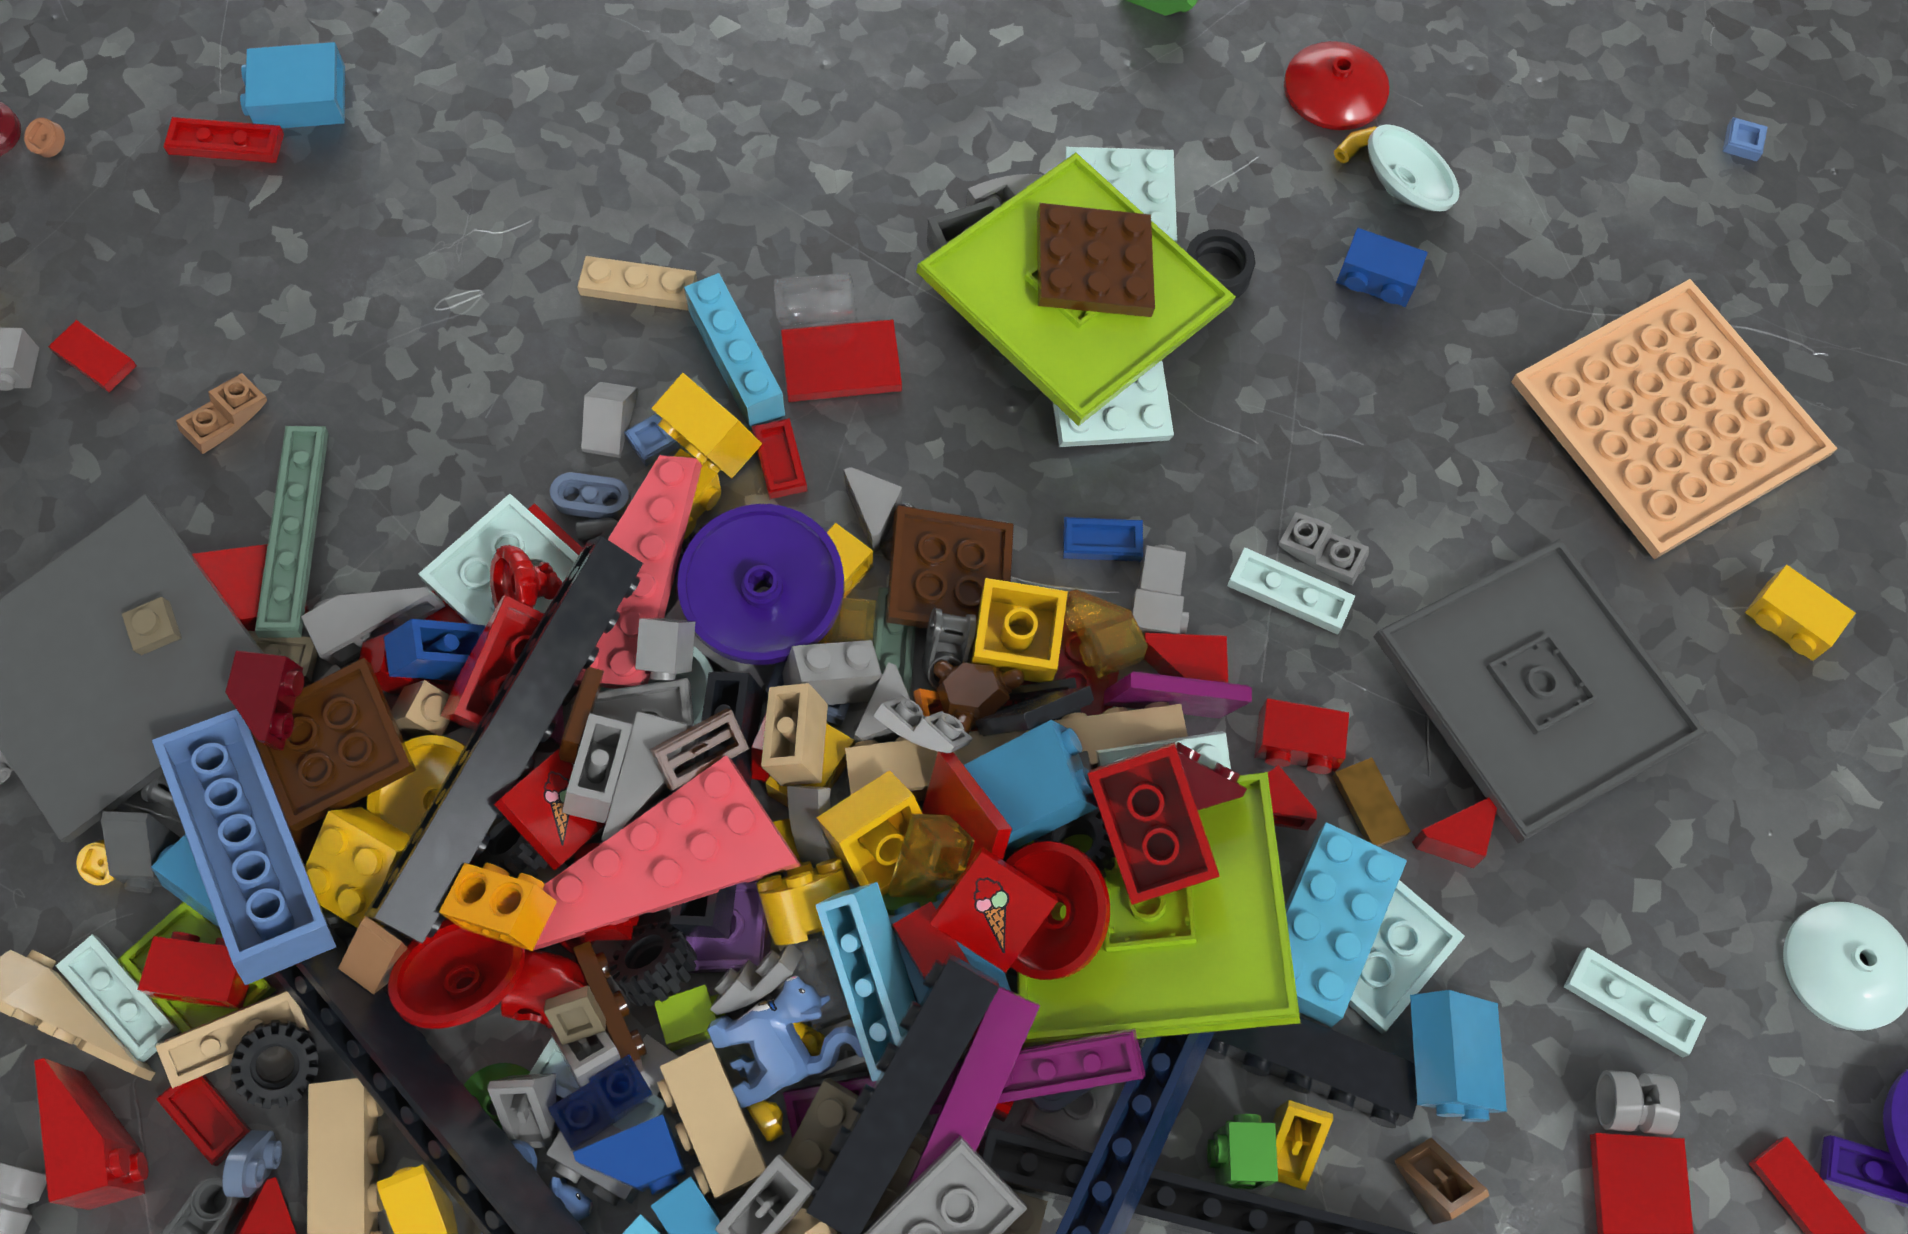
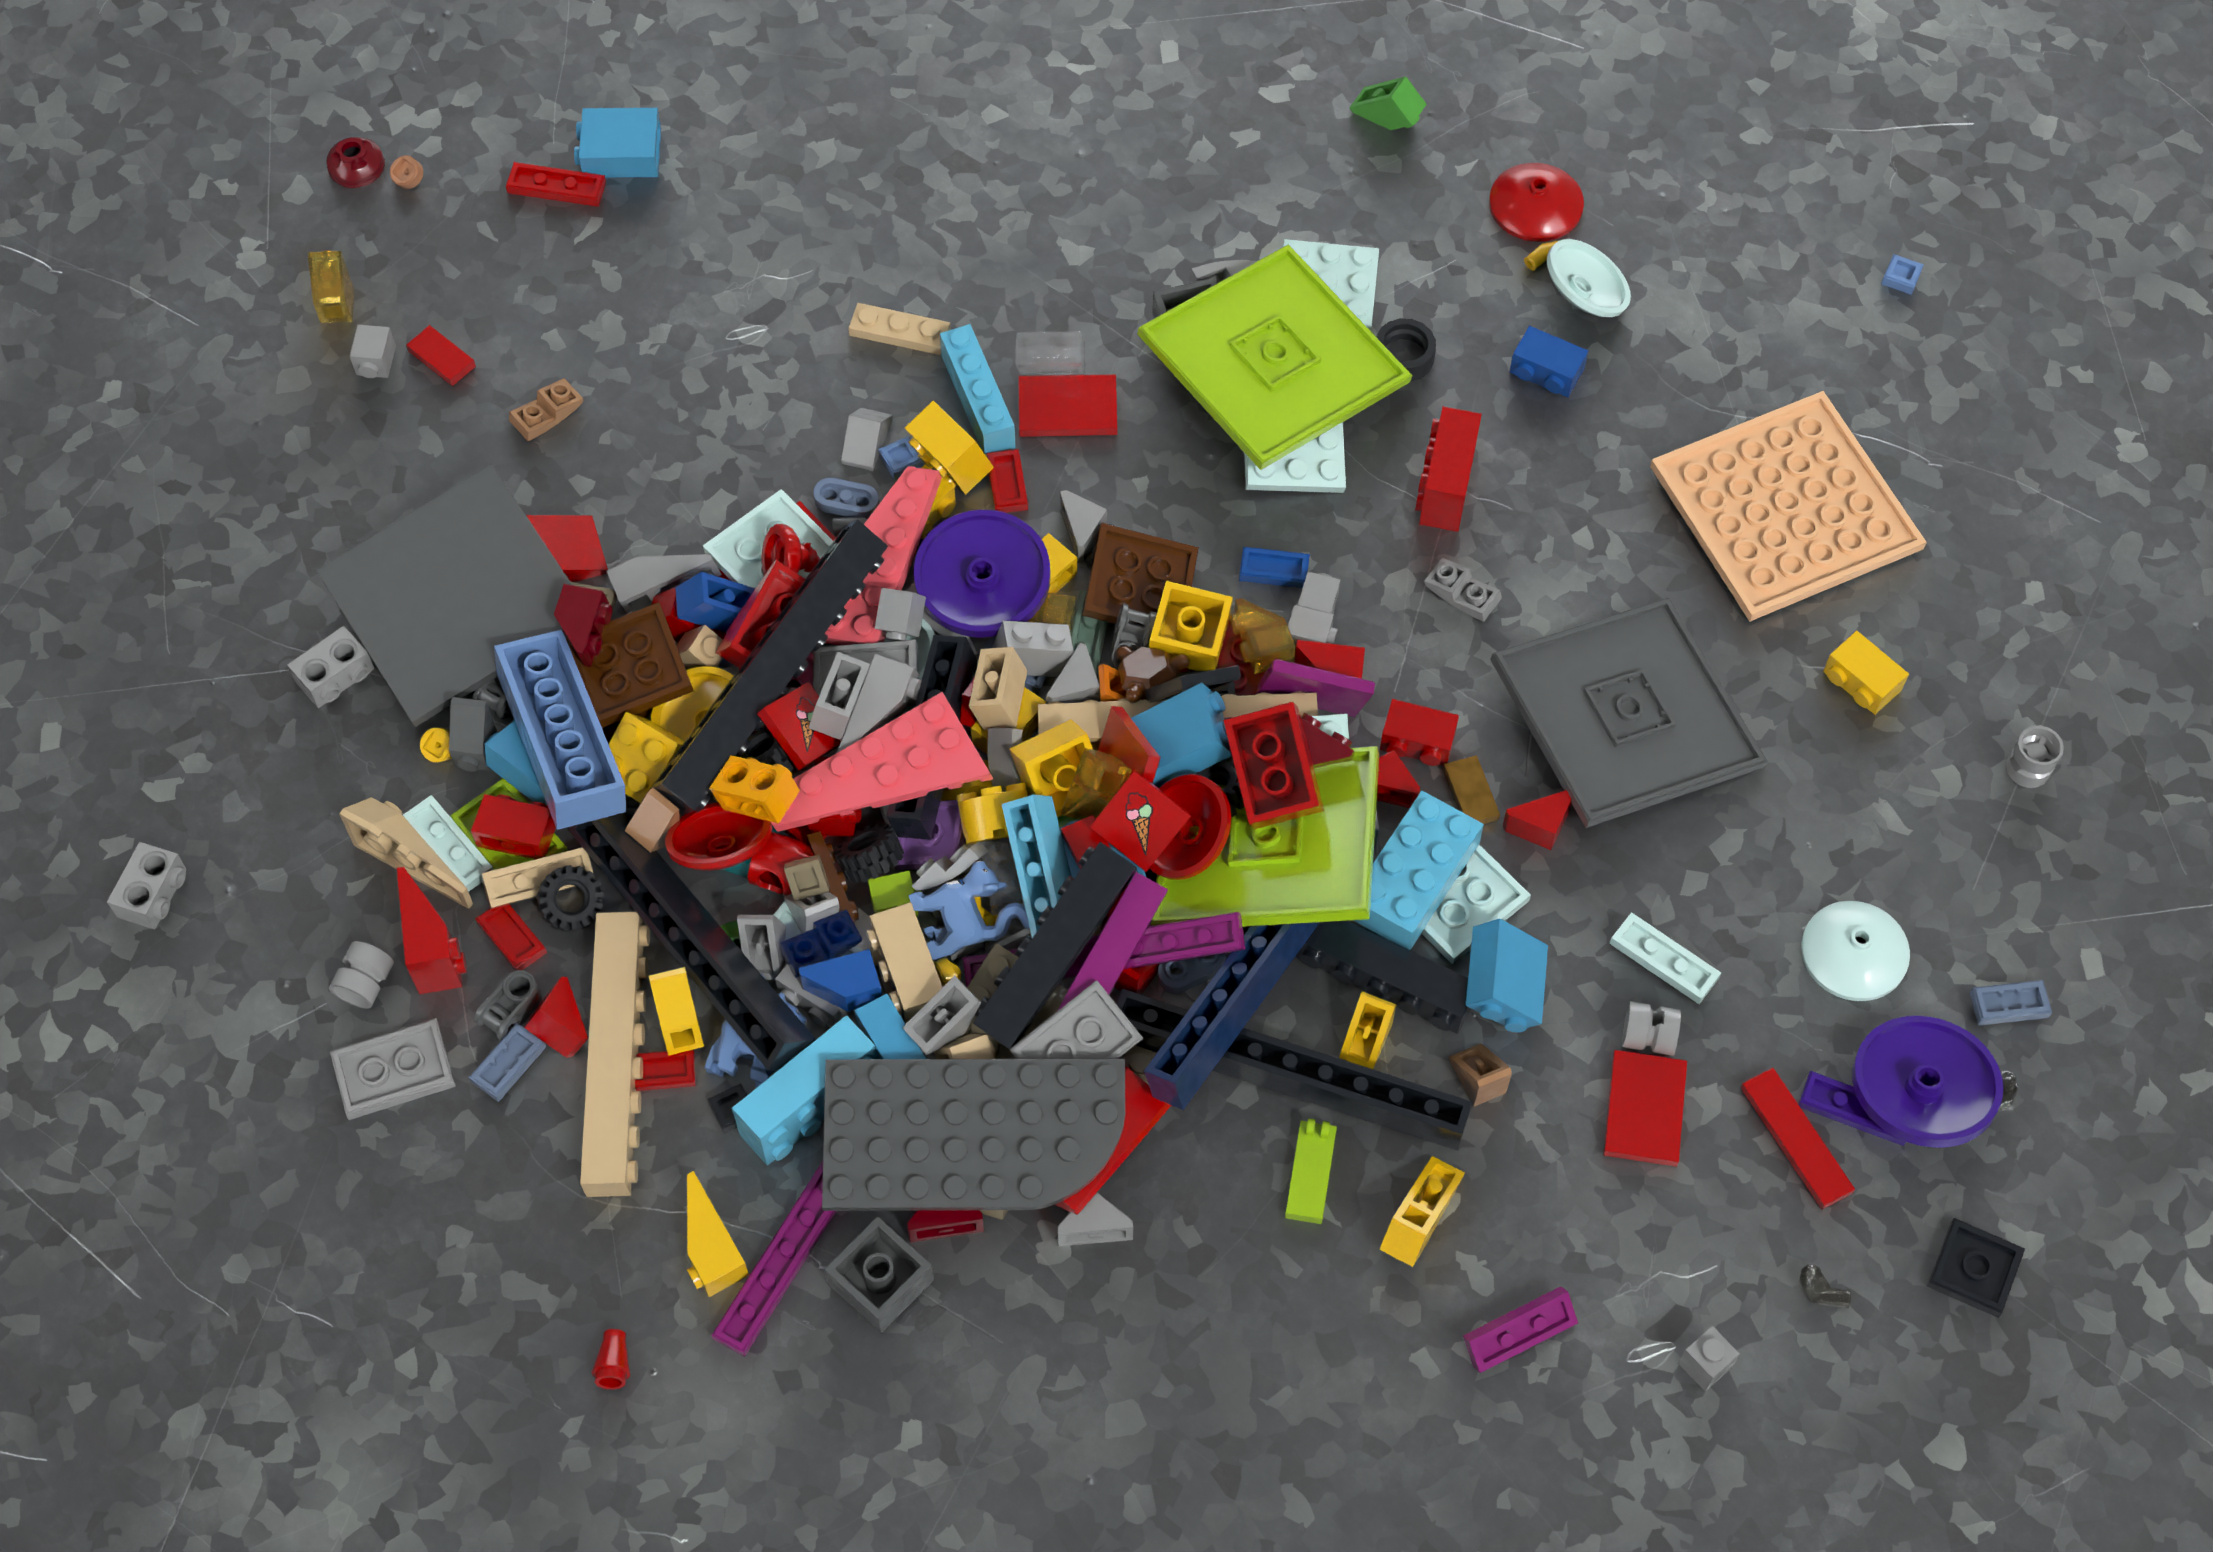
camera: 10 degrees right, 5 degrees down
dark tan plate [122,597,182,656] -> none
sand blue plate [222,1130,282,1198] -> none
sand green tile [255,426,329,638] -> none
reddish brown tile [559,667,604,764] -> none
tile [649,708,749,790] -> none
light grey slope [874,696,973,753] -> none
reddish brown plate [1037,203,1155,317] -> none
bright green brick [1207,1114,1278,1190] -> none
light aqua plate [1227,547,1355,635] -> none
none -> red brick [1415,406,1482,532]

